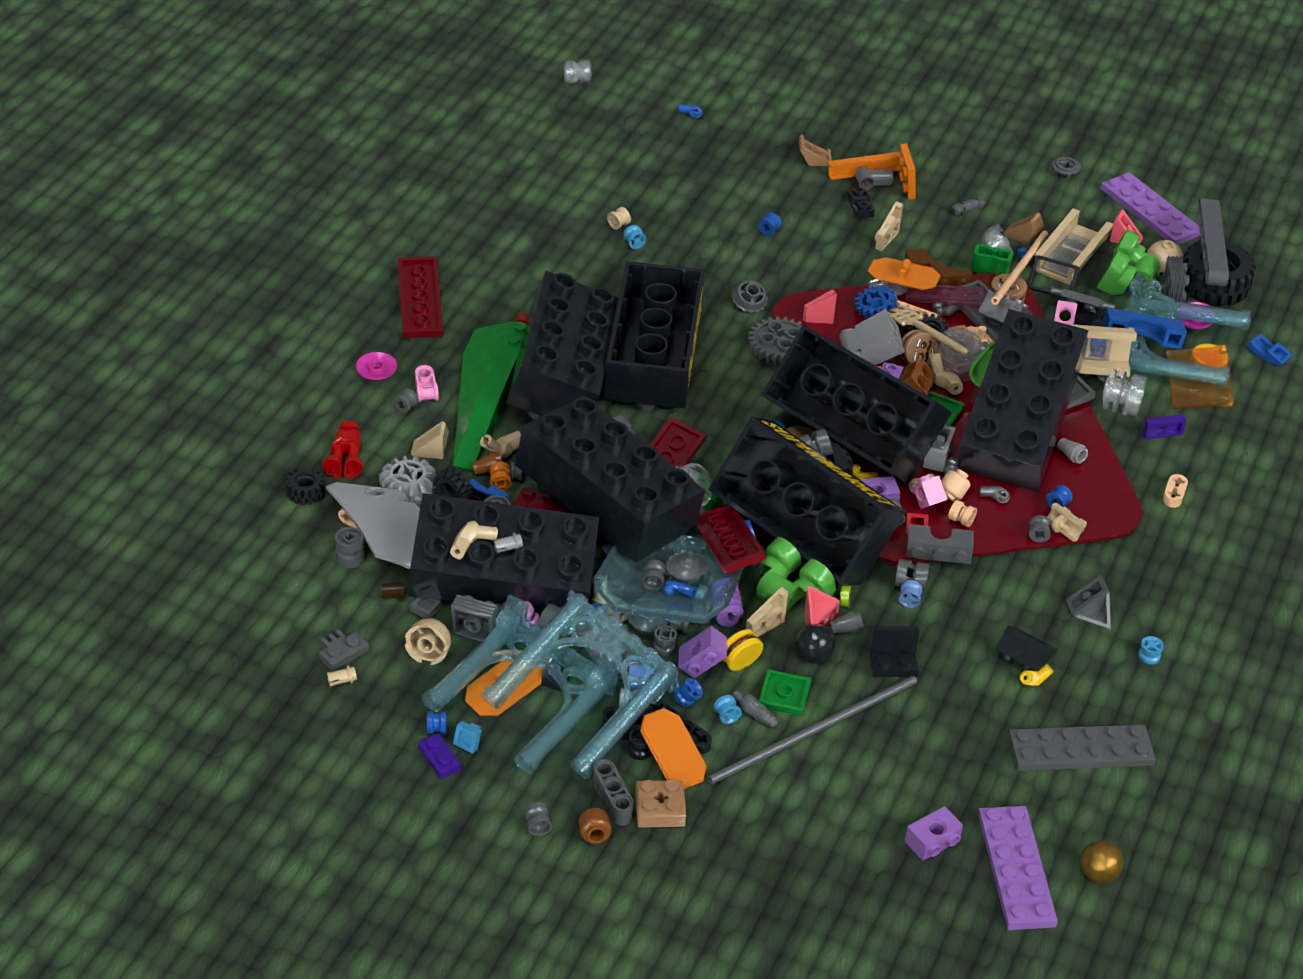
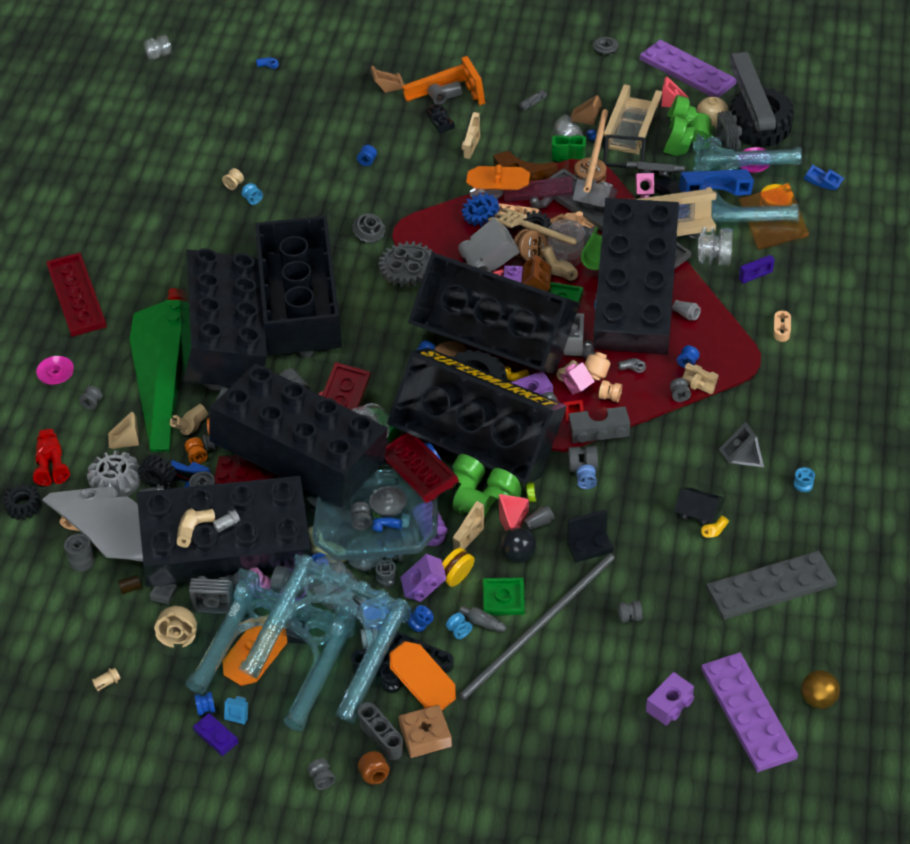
camera: 10 degrees left, 5 degrees up
dark grey hinge [319,629,369,671] -> none
bright pink piece [415,365,439,403] -> none
dark orange cone [471,452,502,475] -> none
dark grey wheel [798,428,833,456] -> none
coral slope [803,290,837,324] -> none
none -> dark grey wheel [618,600,642,623]

